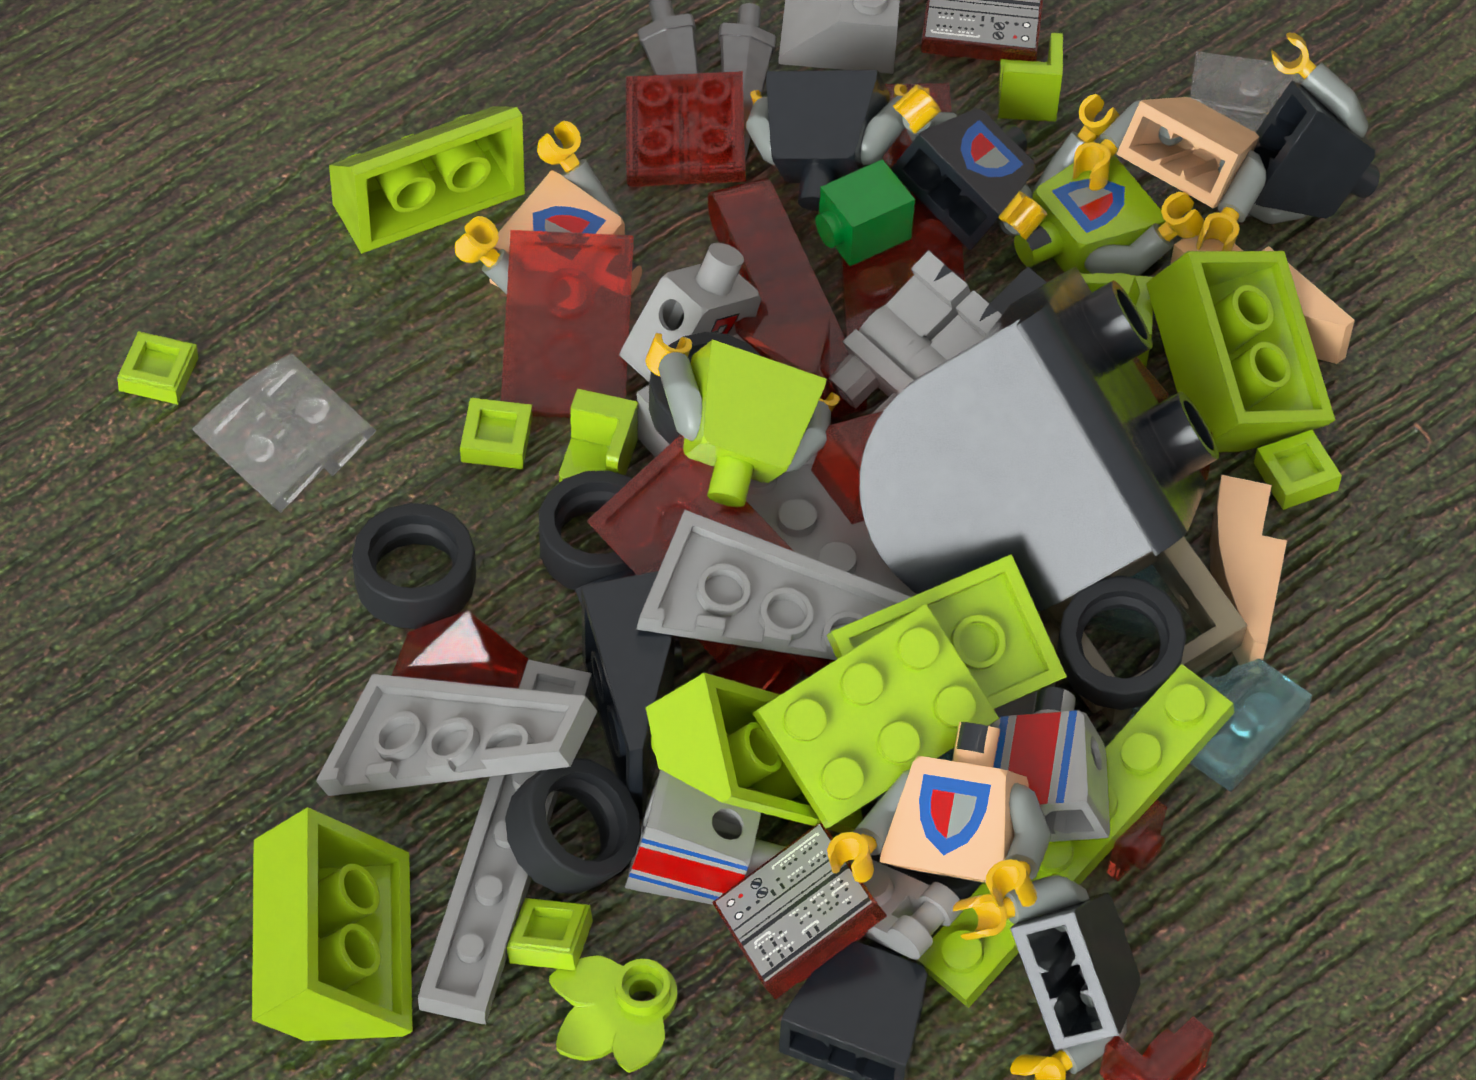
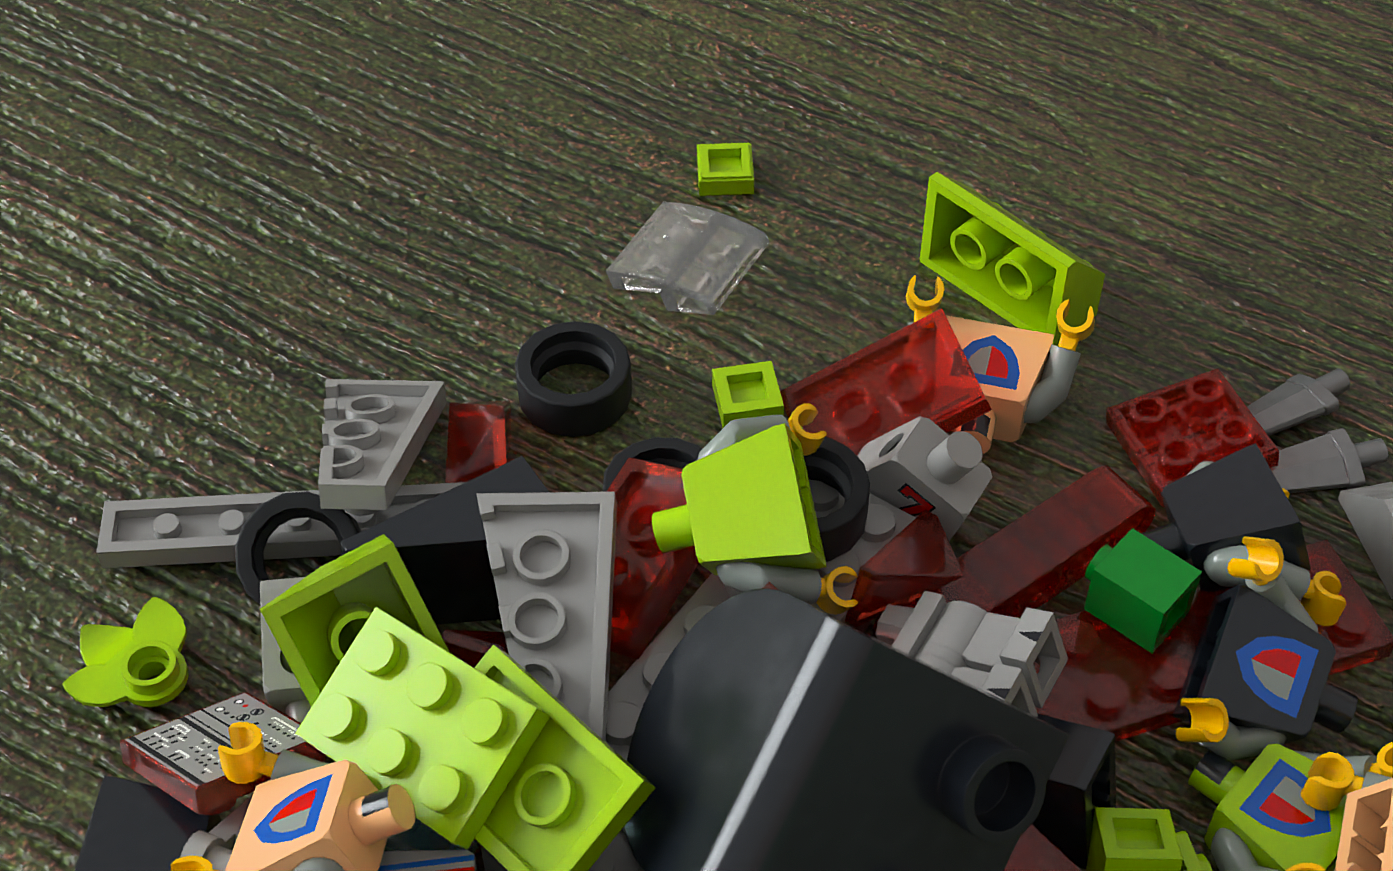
camera: 75 degrees right, 5 degrees down
lime slope [252,807,413,1041] -> none
lime tile [507,898,593,971] -> none

